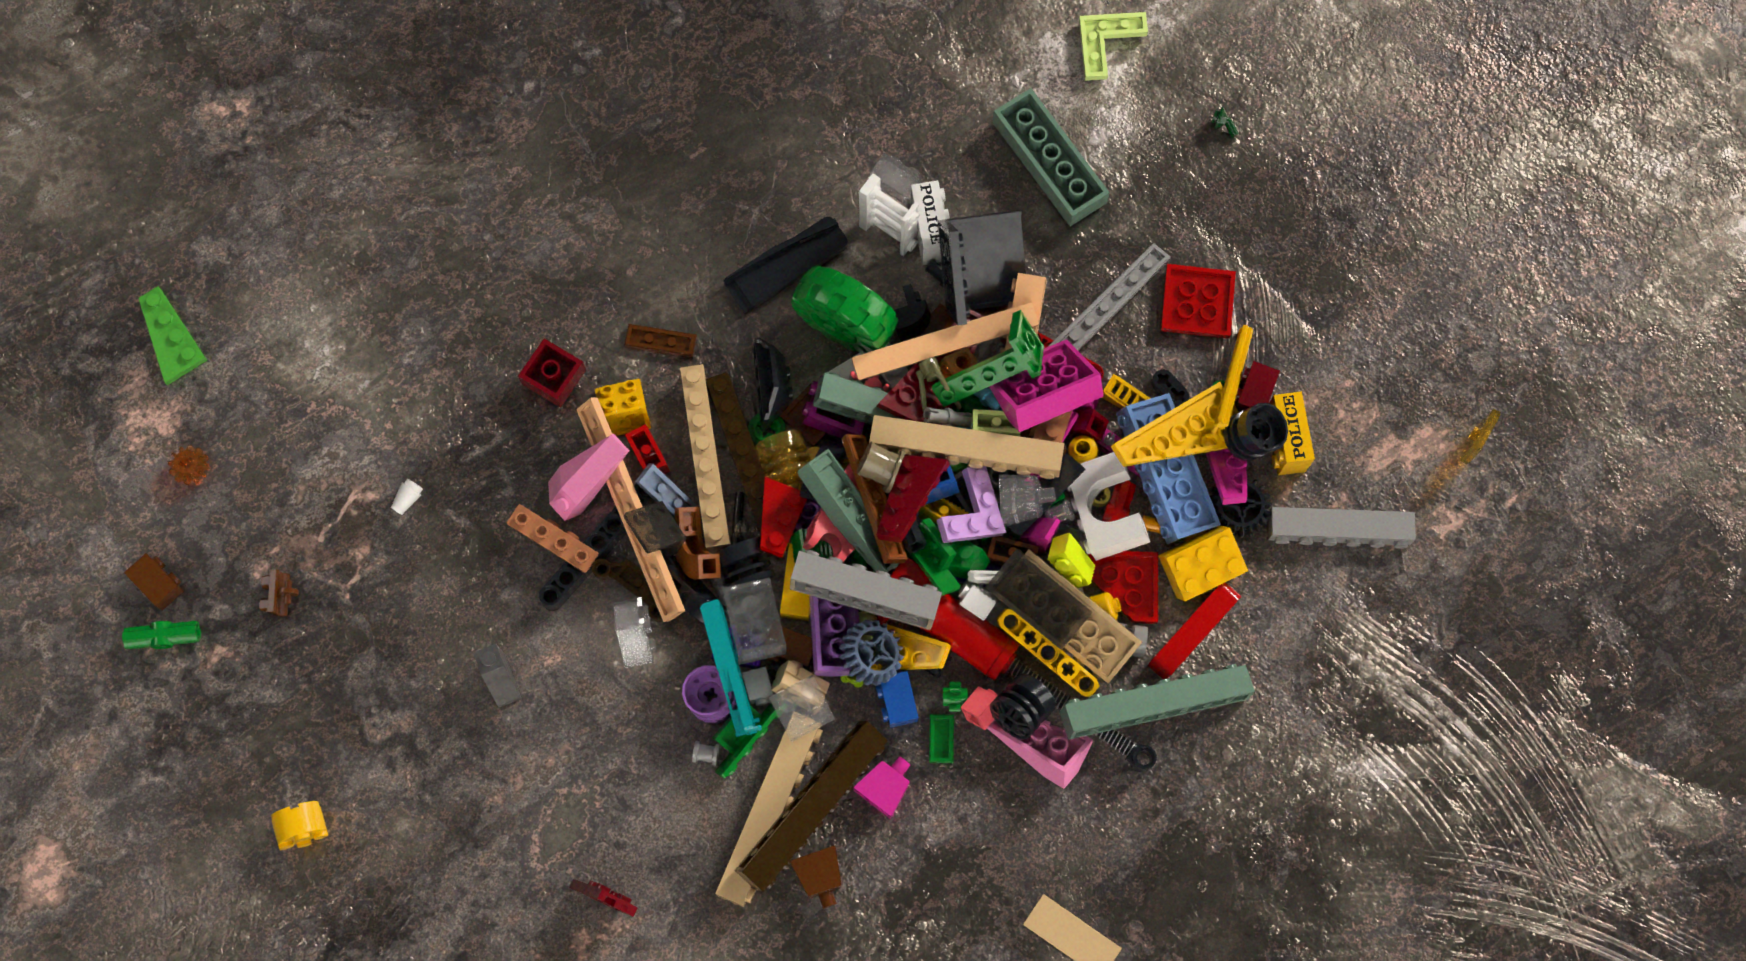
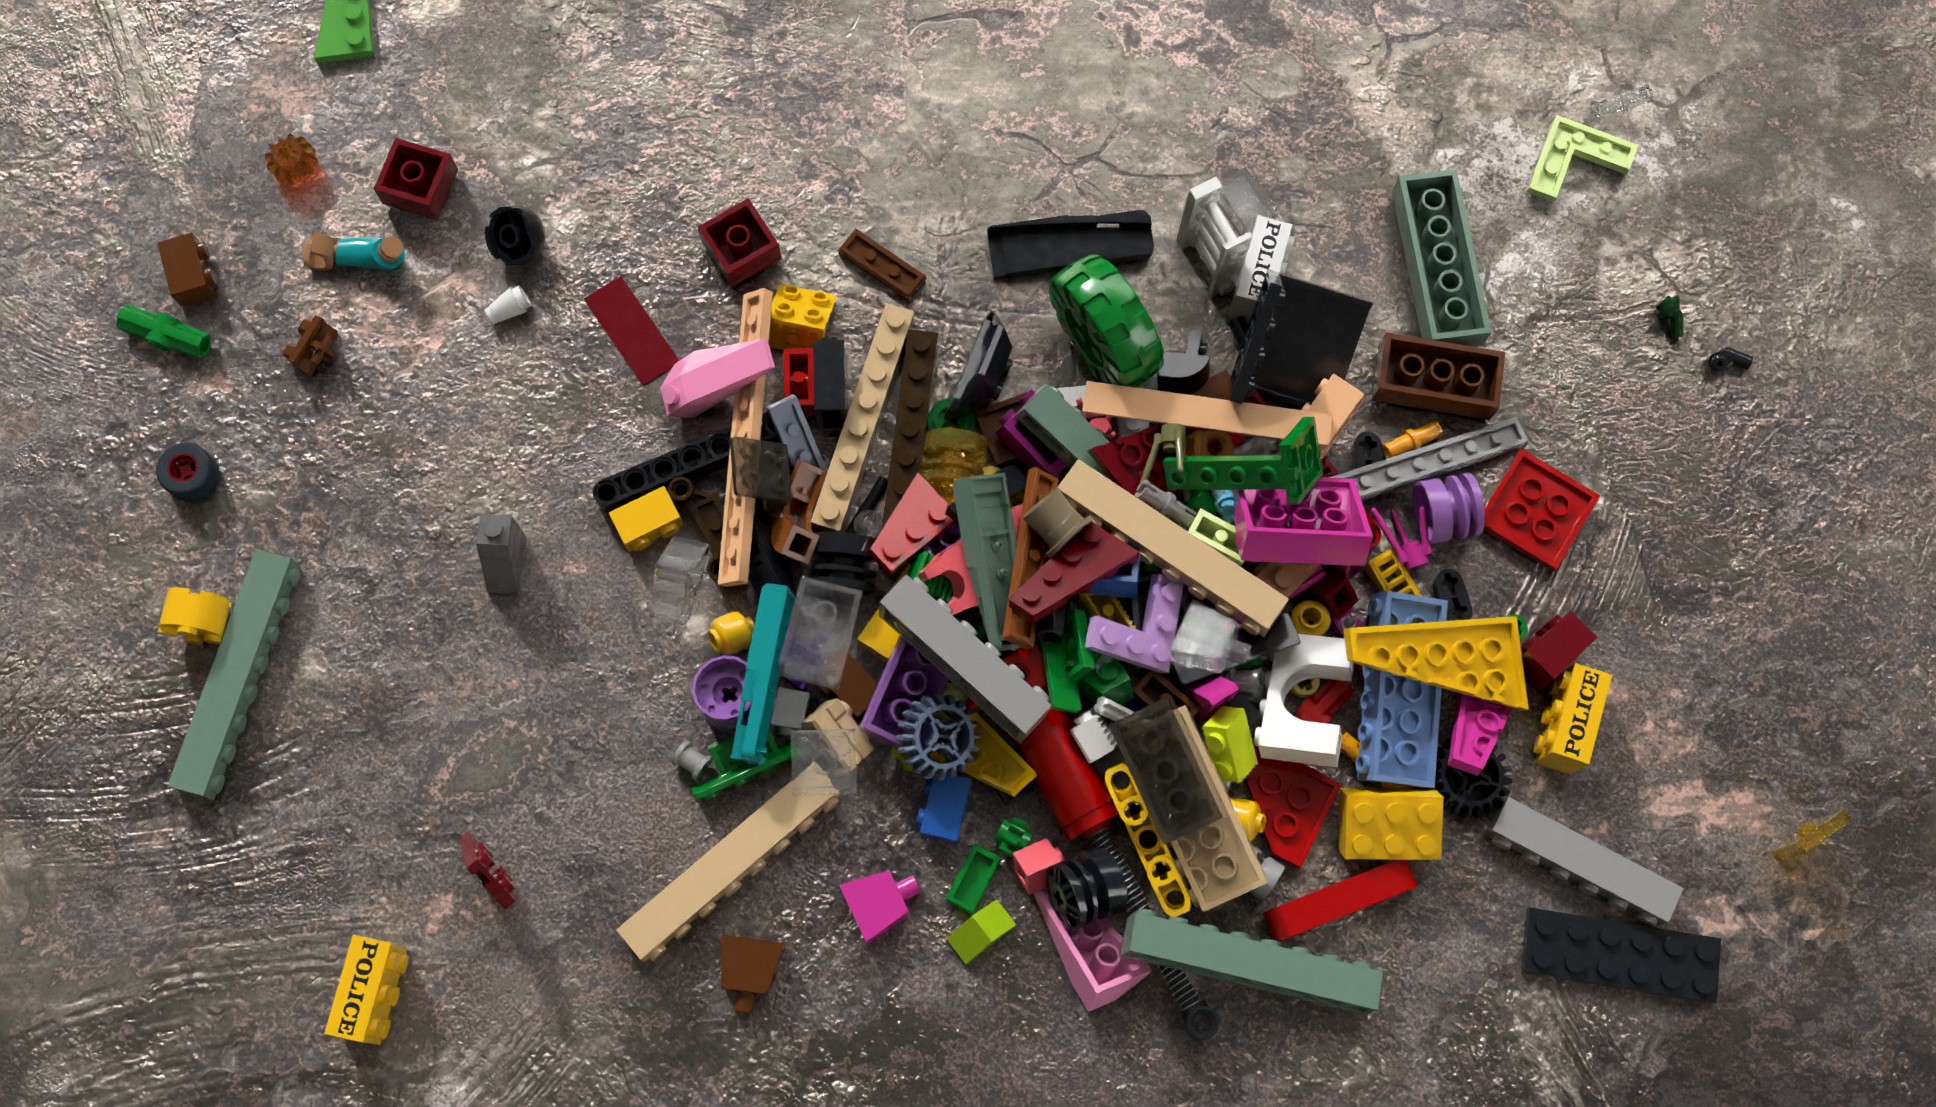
camera: 25 degrees right, 0 degrees up
nougat bracket [507,504,599,573] -> none
dark brown brick [735,721,888,892] -> none
yellow axle [1214,325,1253,430] -> none
black wheel [1223,403,1288,461] -> none
none -> black wheel [156,442,220,502]
none -> sand green brick [167,549,300,801]
none -> piece [302,232,405,271]
none -> dark red brick [374,138,458,220]
none -> black cylinder [484,205,546,266]
none -> dark red sticker [584,276,680,385]
none -> yellow brick [609,486,684,552]
none -> yellow head [707,611,754,656]
none -> black brick [813,337,848,430]
none -> lime slope [946,900,1016,965]
none -> black beam [1352,432,1382,470]
none -> dark pink plant [1371,507,1432,569]
none -> reddish brown brick [1372,332,1505,420]
none -> light orange pin [1382,420,1443,459]
none -> medium lavender wheel [1413,473,1485,544]
none -> black plate [1521,907,1721,1004]
none -> black arm [1708,347,1754,371]

